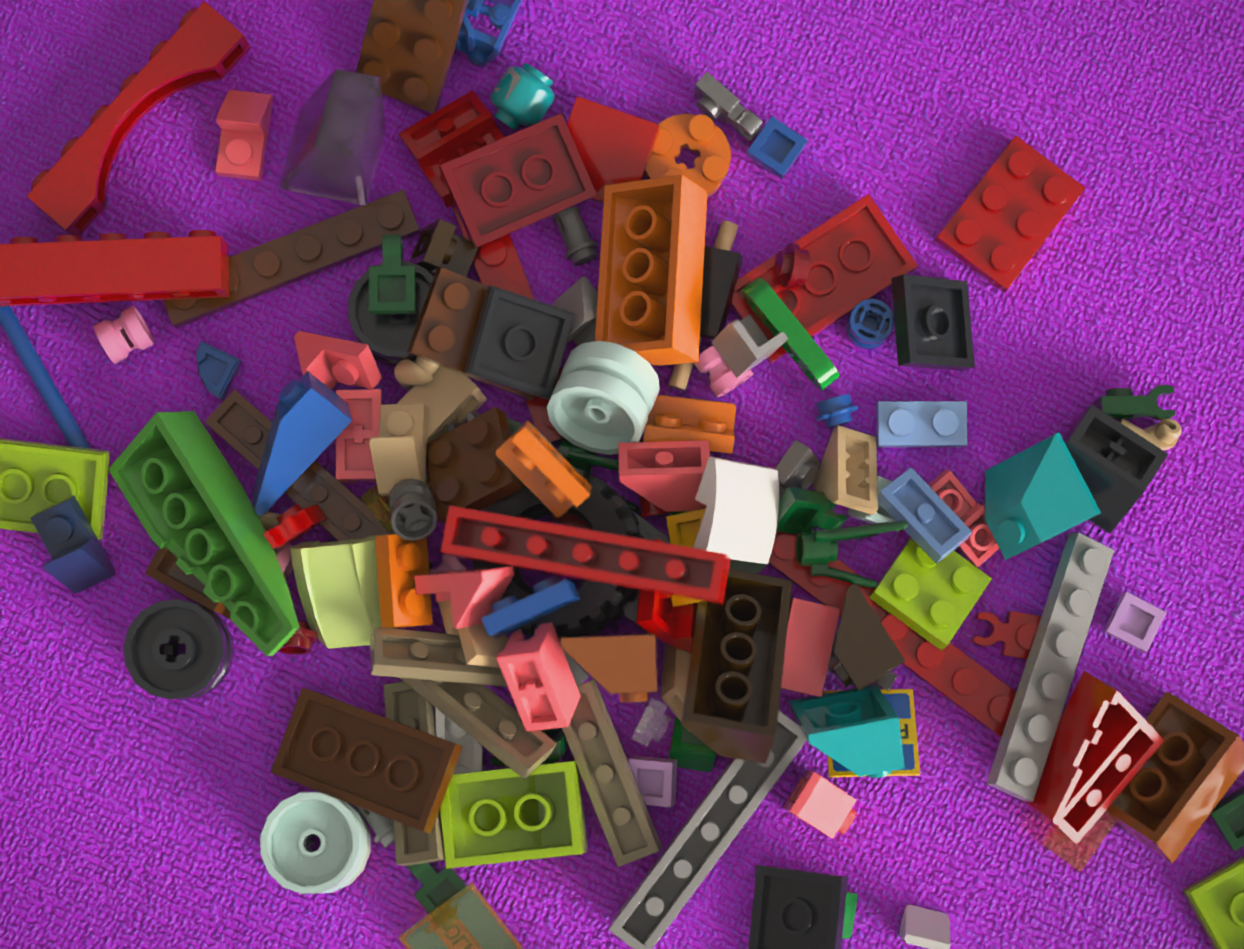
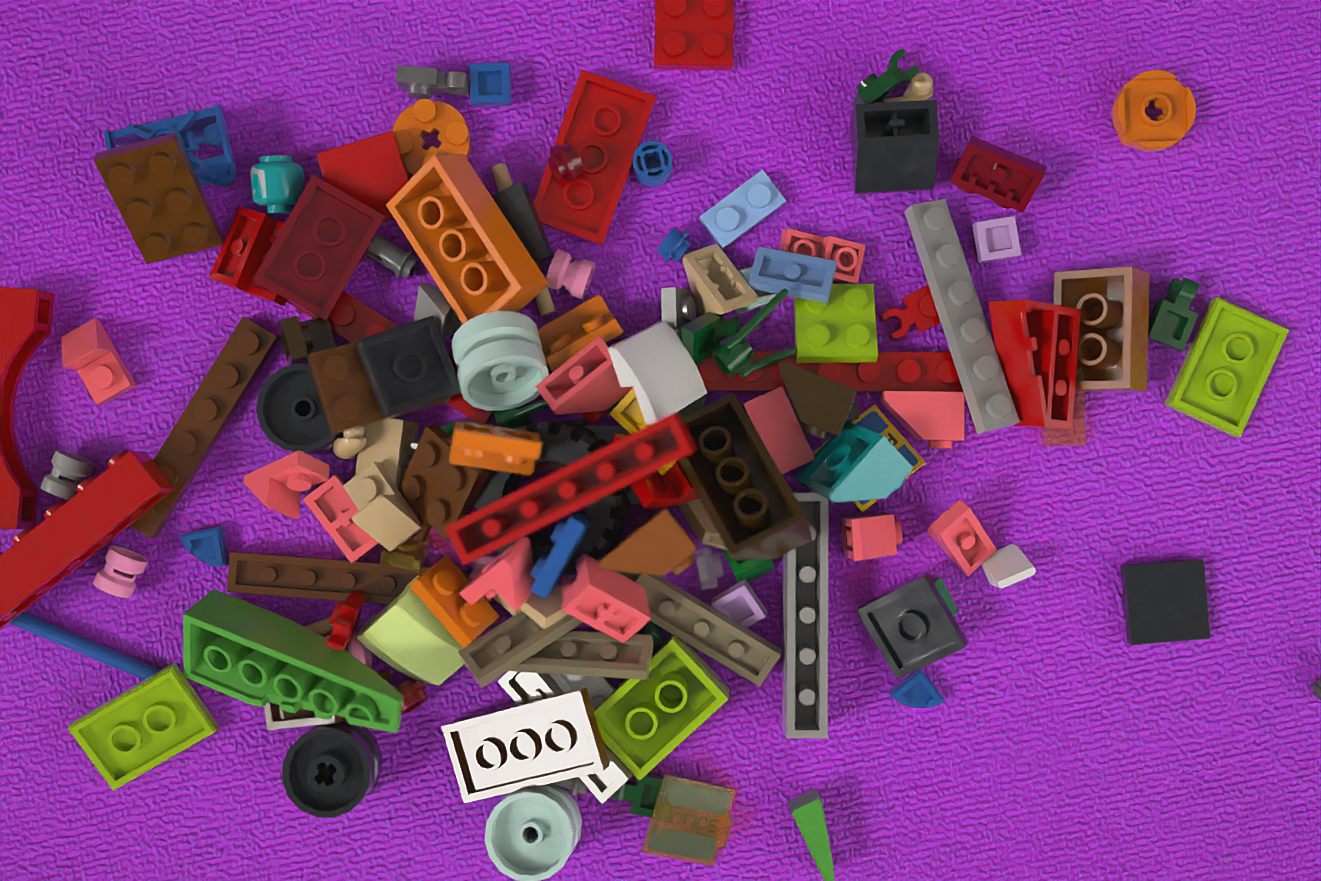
camera: 35 degrees left, 5 degrees up
dark blue slope [30,495,116,594] -> none
blue slope [252,371,353,517] -> none
clear purple slope [279,69,386,206] -> none
dark green plate [369,234,416,314] -> none
dark grey wheel [388,479,437,541] -> none
light grey panel [711,315,788,378] -> none
green beam [741,277,840,391] -> none
black plate [891,274,975,371] -> none
teal slope [985,433,1101,560] -> none
none -> light grey wheel [40,450,96,500]
none -> coral slope [878,391,965,449]
none -> coral slope [927,499,997,576]
none -> dark red bracket [950,136,1046,212]

